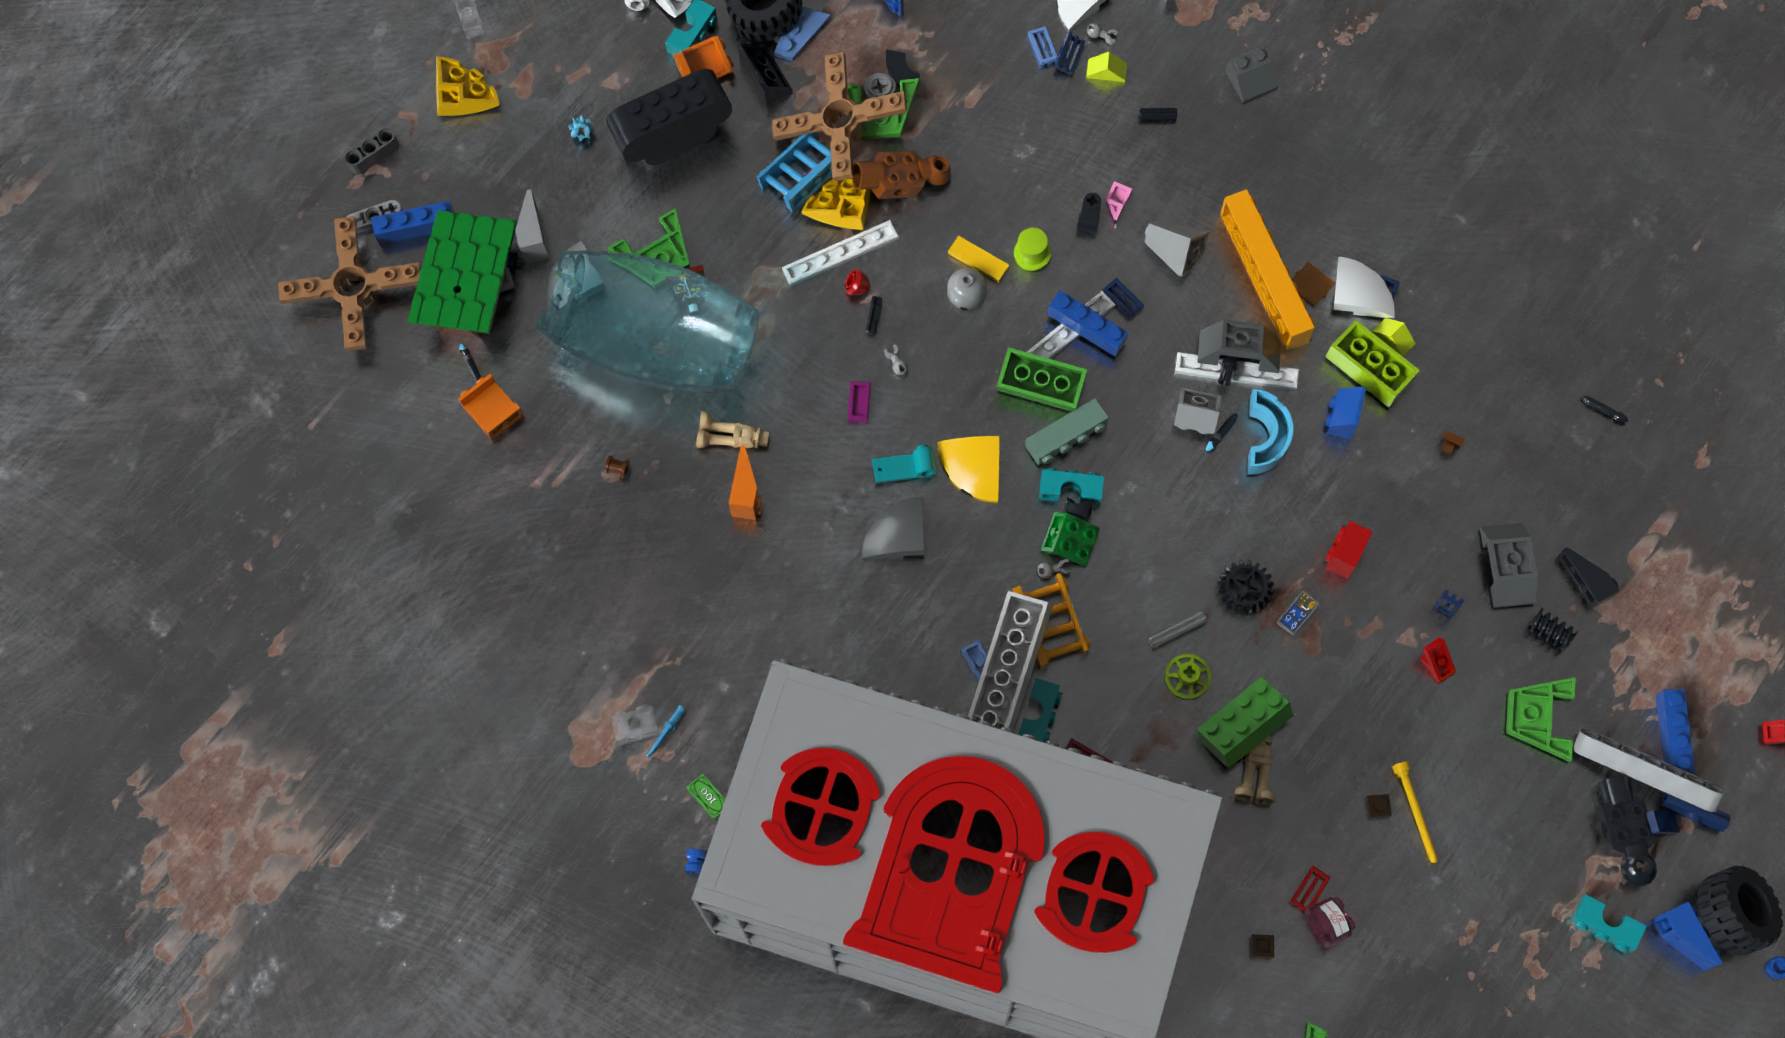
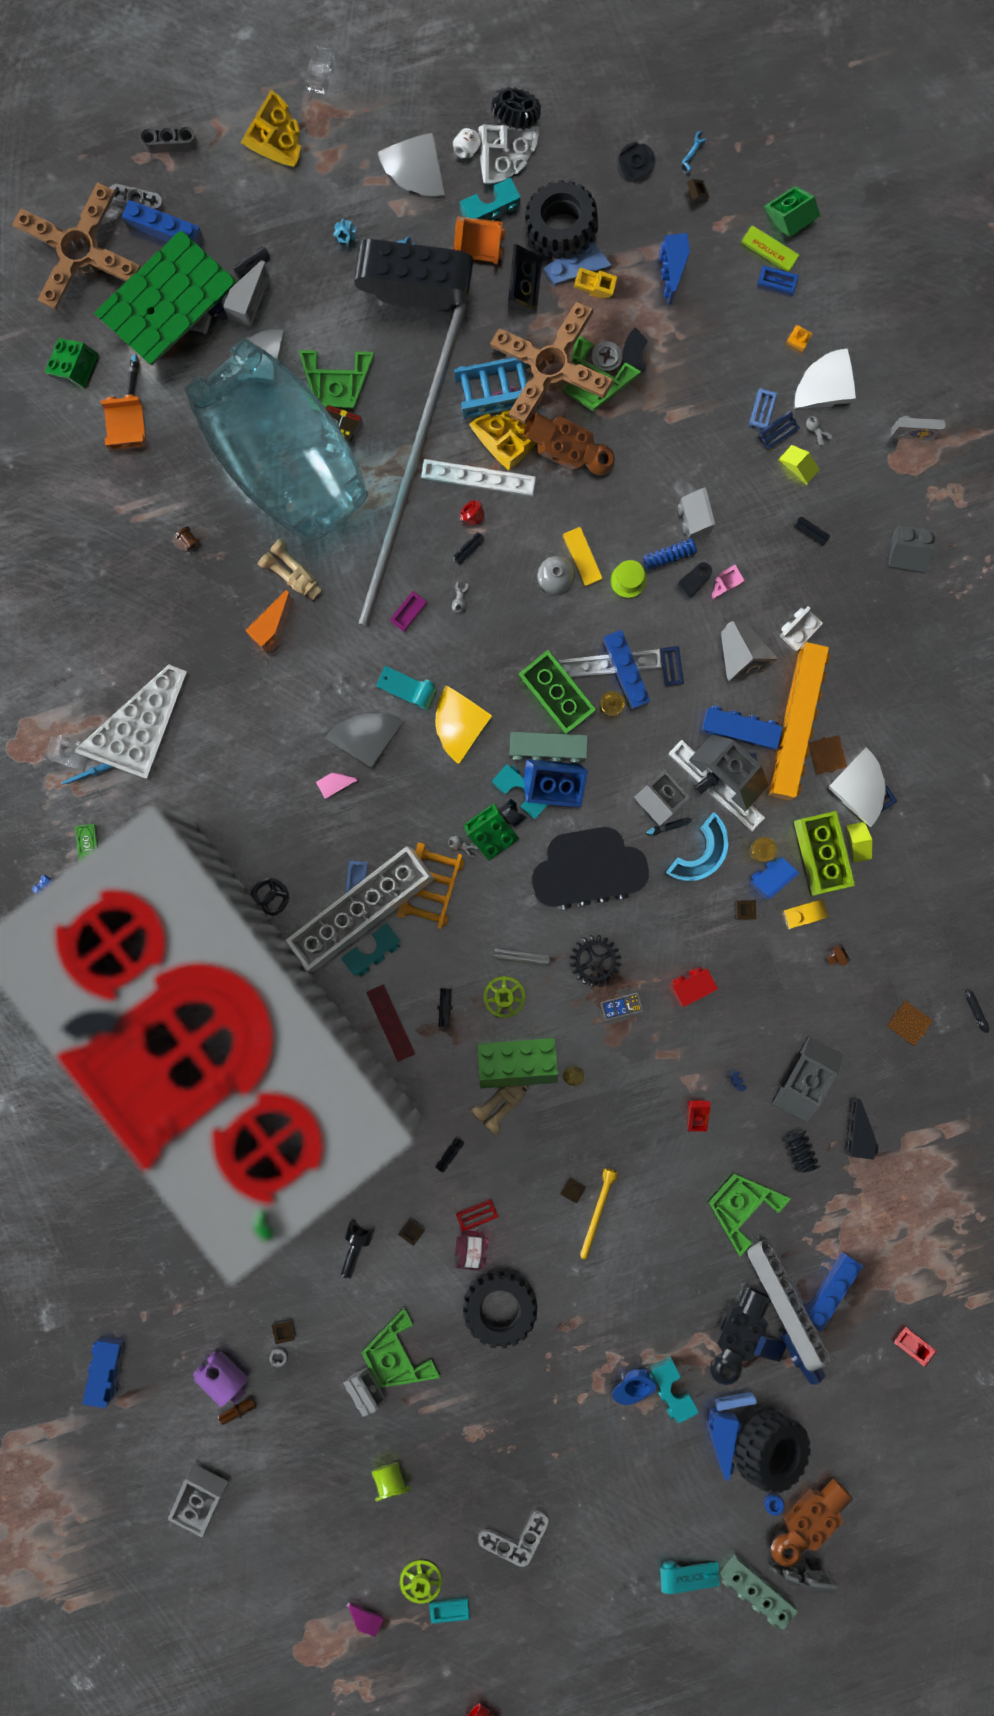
camera: 30 degrees right, 15 degrees up
none -> green bracket [45,338,99,388]
none -> black tile [60,1010,122,1041]
none -> white wing [75,665,187,779]
none -> black pin [232,245,270,277]
none -> green arm [253,1209,274,1241]
none -> bright pink slope [316,772,359,799]
none -> black piece [340,1221,374,1279]
none -> light grey piece [358,303,466,626]
none -> light grey brick [378,133,445,198]
none -> black axle [436,1137,464,1173]
none -> black pin [437,988,453,1027]
none -> black tyre [463,1269,538,1349]
none -> blue slope [524,759,588,807]
none -> black brick [531,827,649,910]
none -> clear yellow piece [563,1066,584,1086]
none -> yellow brick [574,267,617,298]
none -> clear yellow wheel [599,691,625,719]
none -> blue piece [612,1368,656,1405]
none -> blue piece [643,538,697,571]
none -> light grey slope [678,487,715,538]
none -> blue brick [701,706,783,751]
none -> medium blue tile [714,1392,756,1411]
none -> dark brown plate [736,900,757,920]
none -> clear yellow wheel [748,837,777,863]
none -> white bracket [780,606,823,651]
none -> yellow brick [784,898,829,929]
none -> clear orange piece [887,1001,933,1046]

